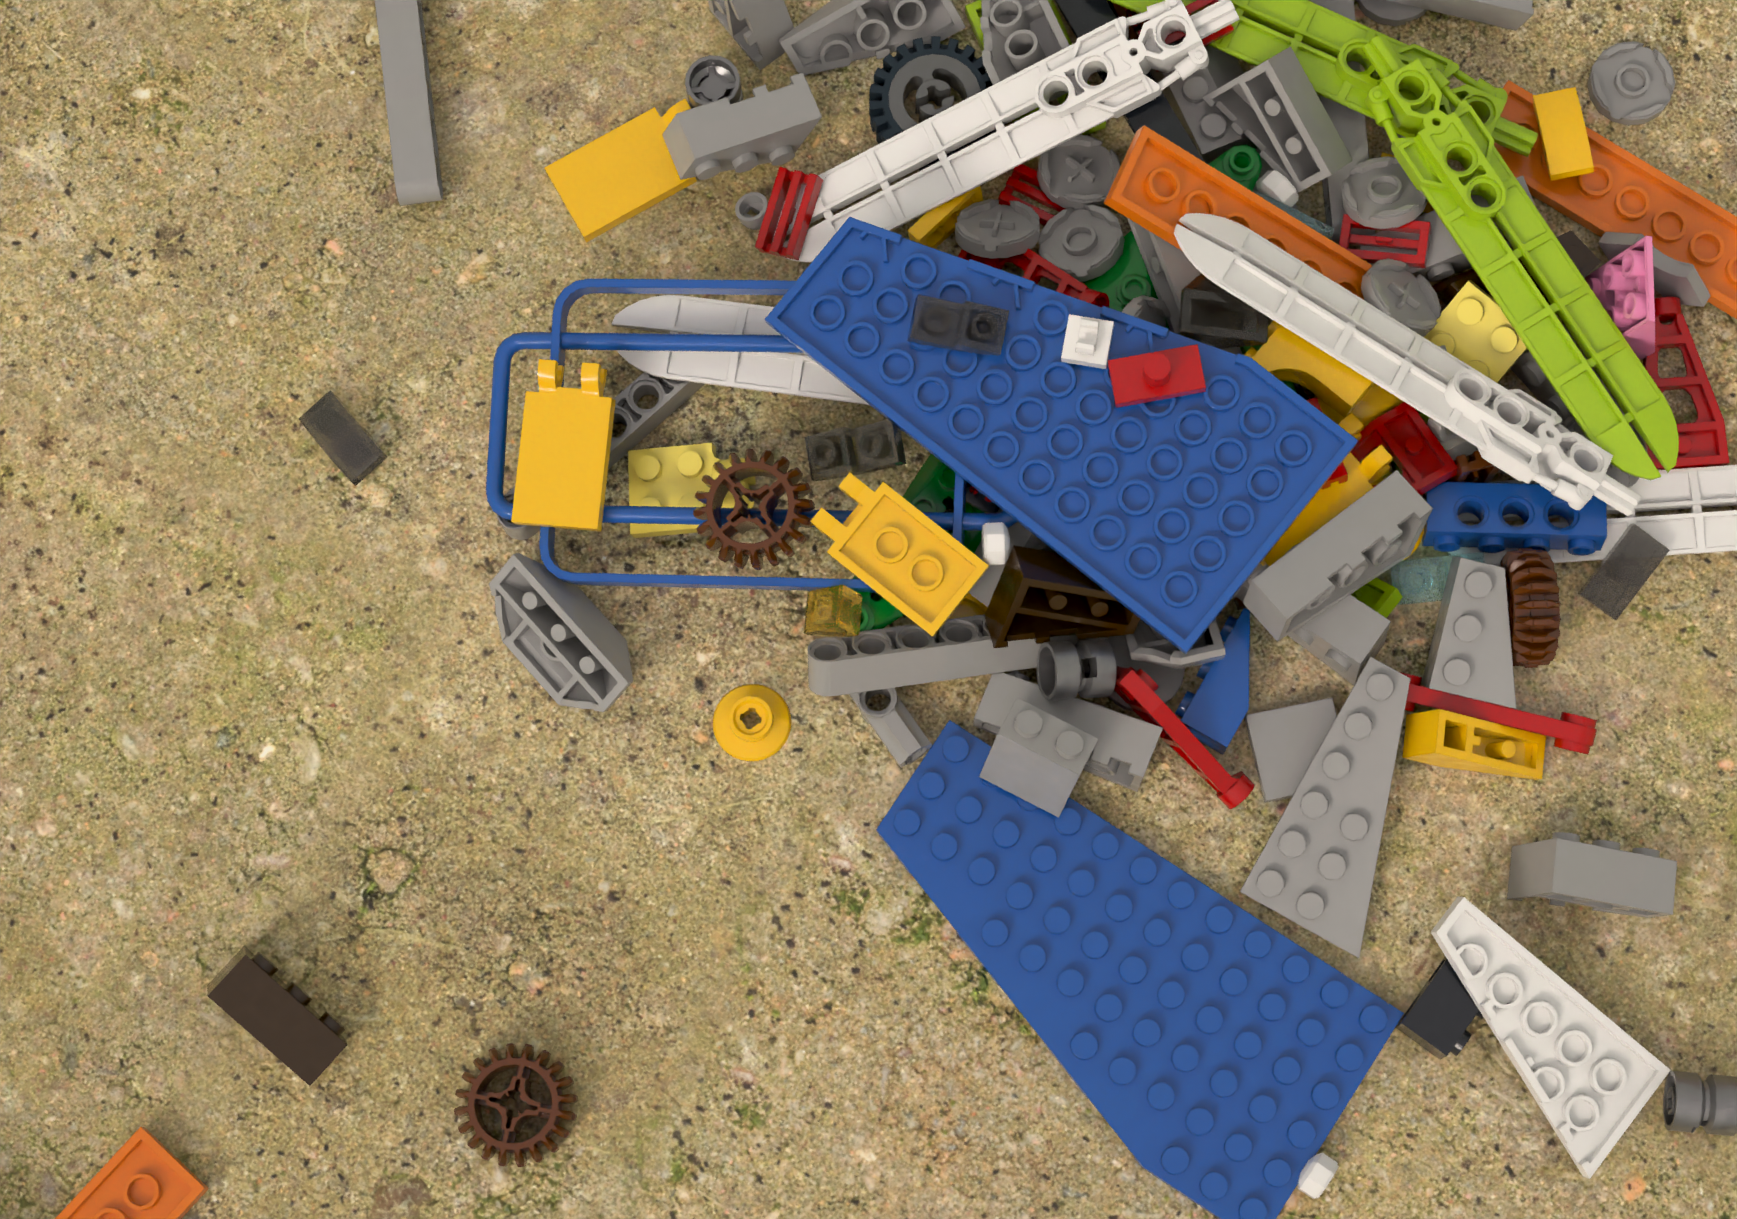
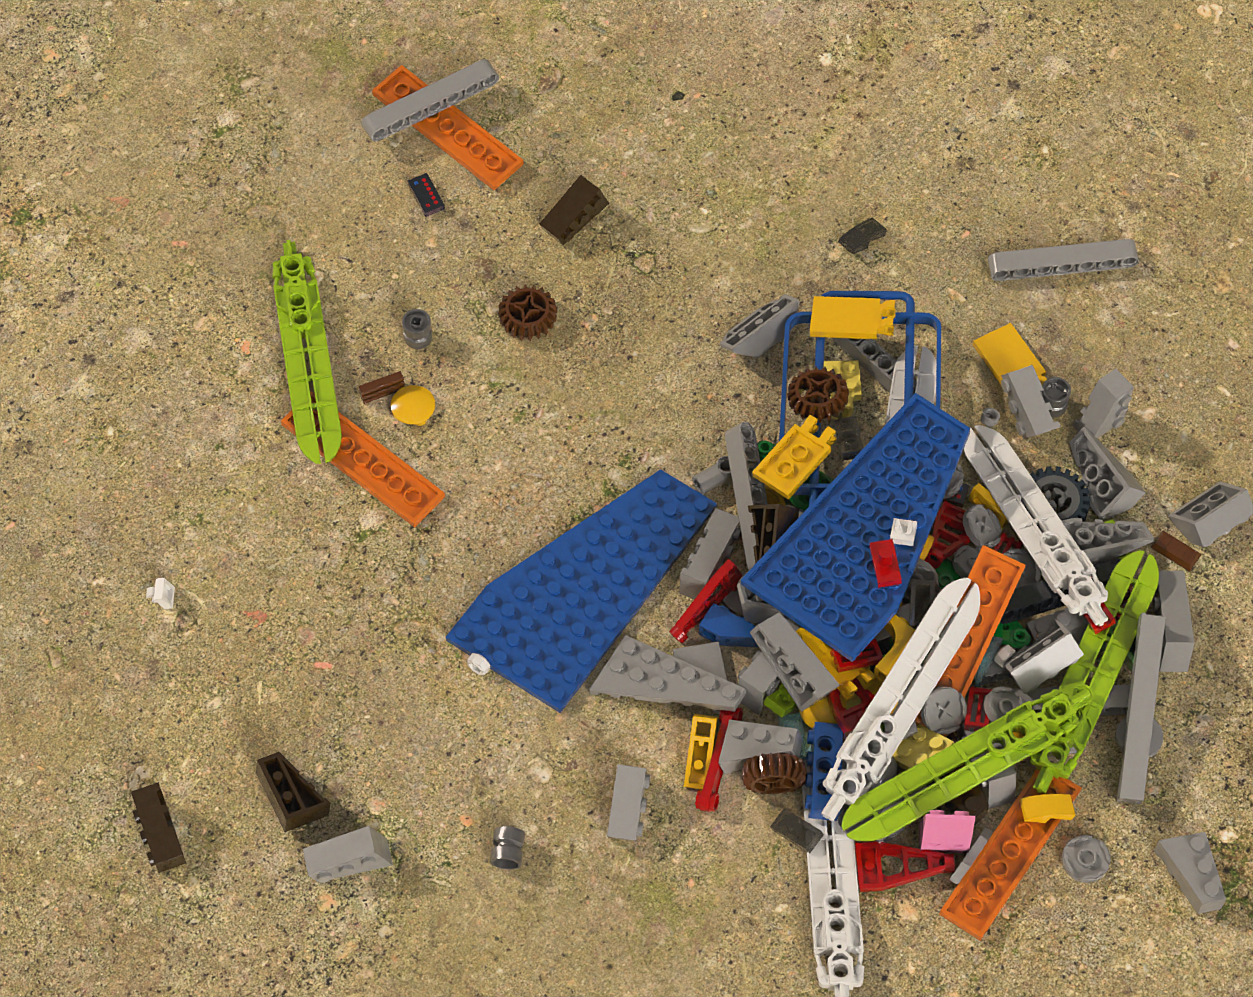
camera: 85 degrees right, 15 degrees down
yellow piece [713,684,791,761] -> none
red tile [755,167,823,261] -> none
clear yellow slope [804,585,862,637] -> none
clear smoke slope [907,294,1009,356] -> none
light grey brick [979,697,1098,817] -> none
white tile [982,522,1011,565] -> none
flat silver wheel [1037,639,1116,700] -> none
black brick [1395,956,1484,1059] -> none
white wing [1431,897,1670,1179] -> none

